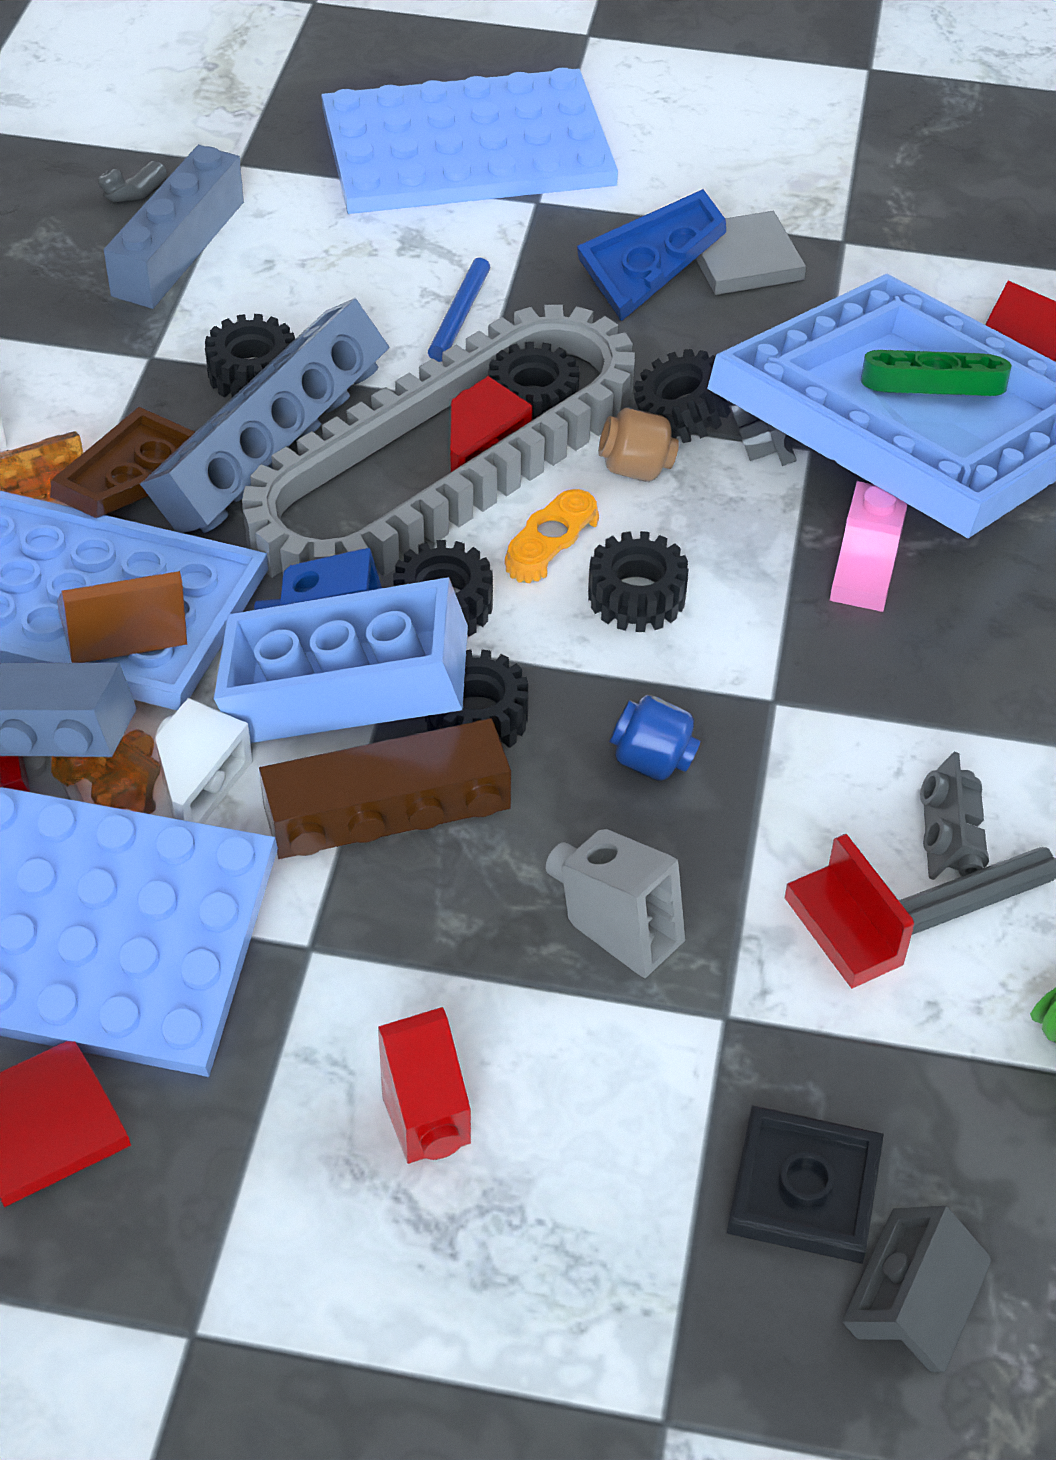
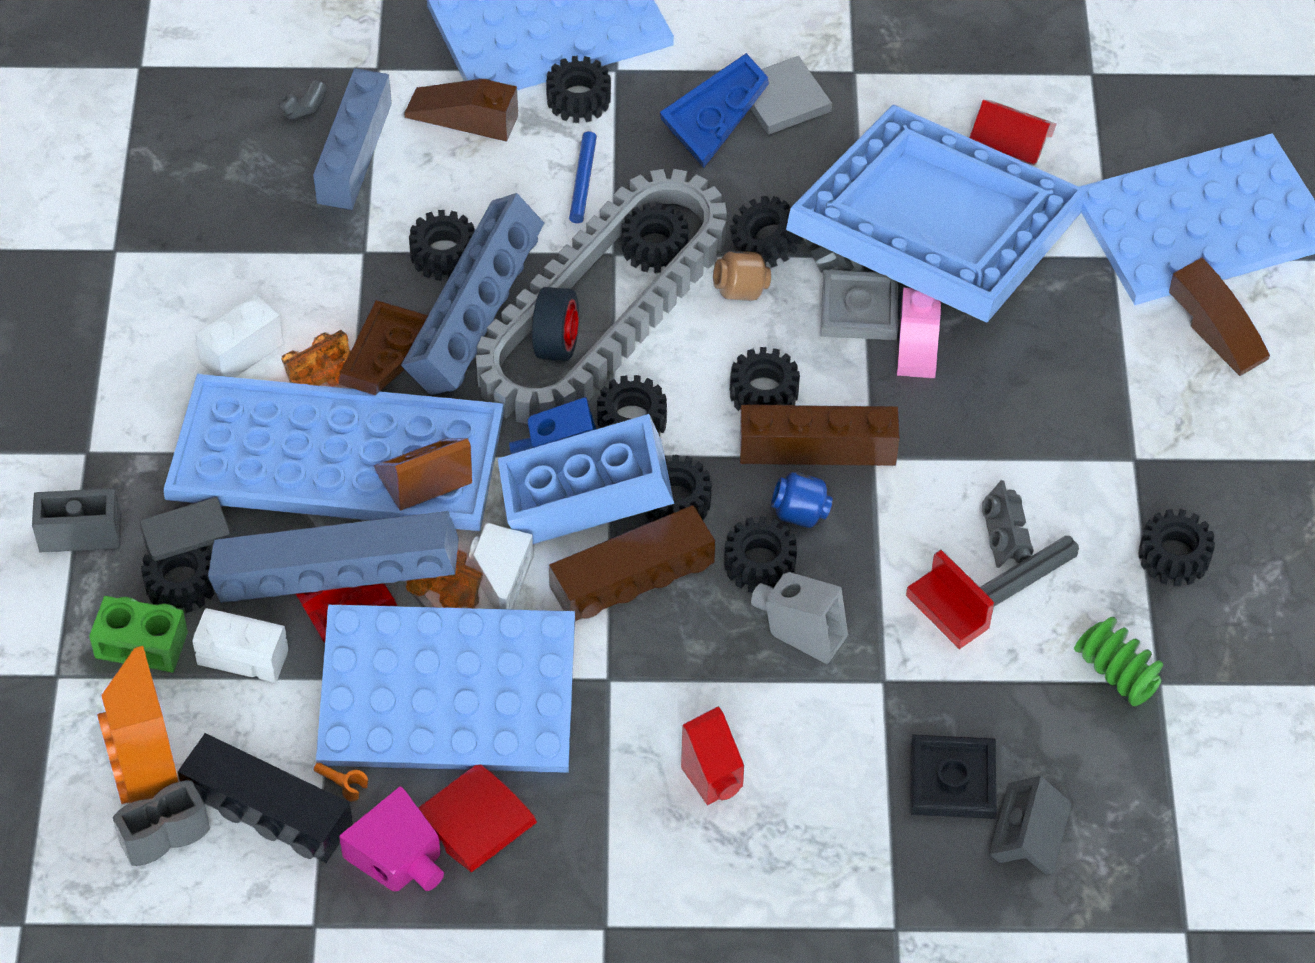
camera: 10 degrees left, 5 degrees up
red slope [450,376,532,472] -> none
light orange piece [504,489,599,583] -> none
green beam [861,350,1012,396] -> none
none -> reddish brown slope [404,79,518,142]
none -> black wheel [532,287,579,361]
none -> black tyre [546,56,611,123]
none -> black tyre [724,516,797,593]
none -> reddish brown brick [740,405,900,466]
none -> light grey tile [821,270,898,340]

